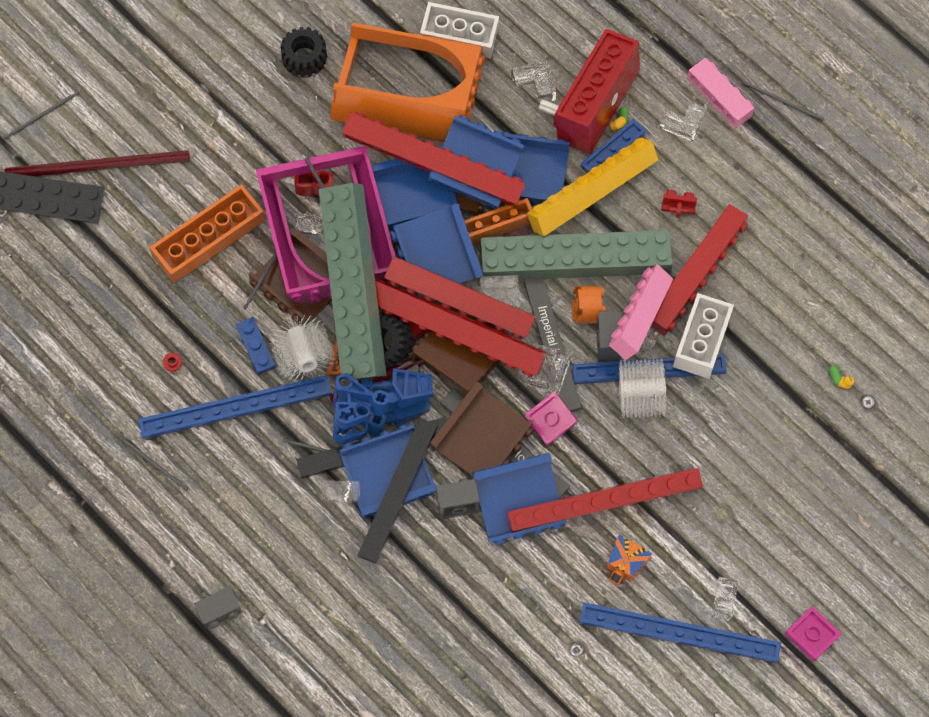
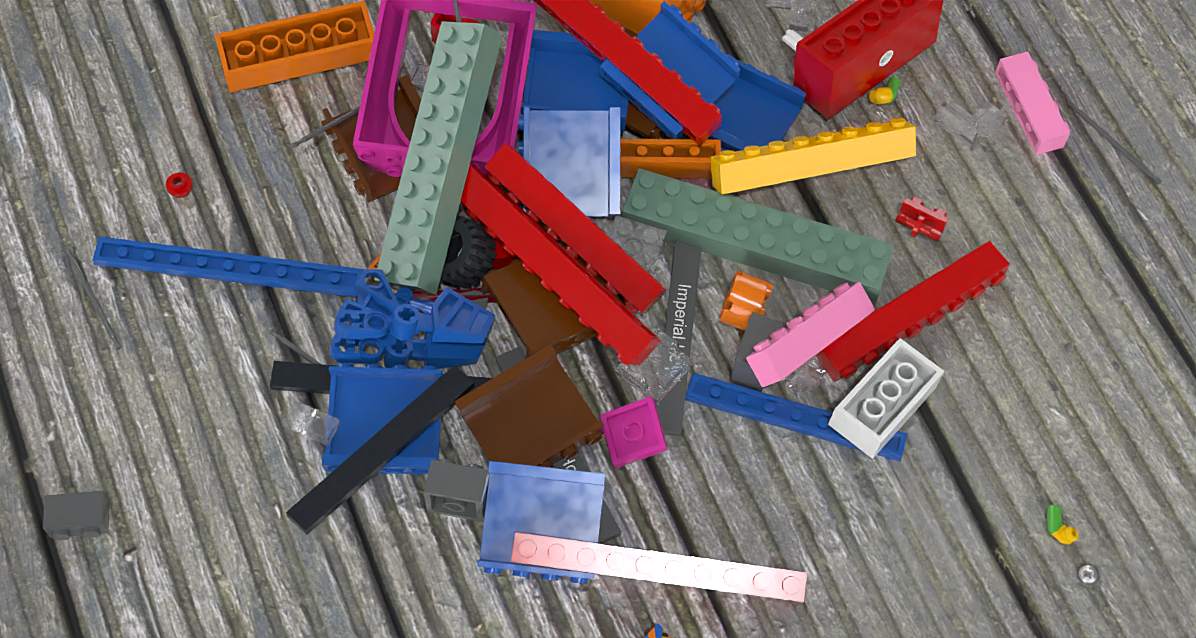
camera: 20 degrees right, 5 degrees down
blue plate [236,317,276,375] -> none
white piece [269,315,335,381] -> none
blue plate [580,118,646,173] -> none
white piece [619,358,667,418] -> none

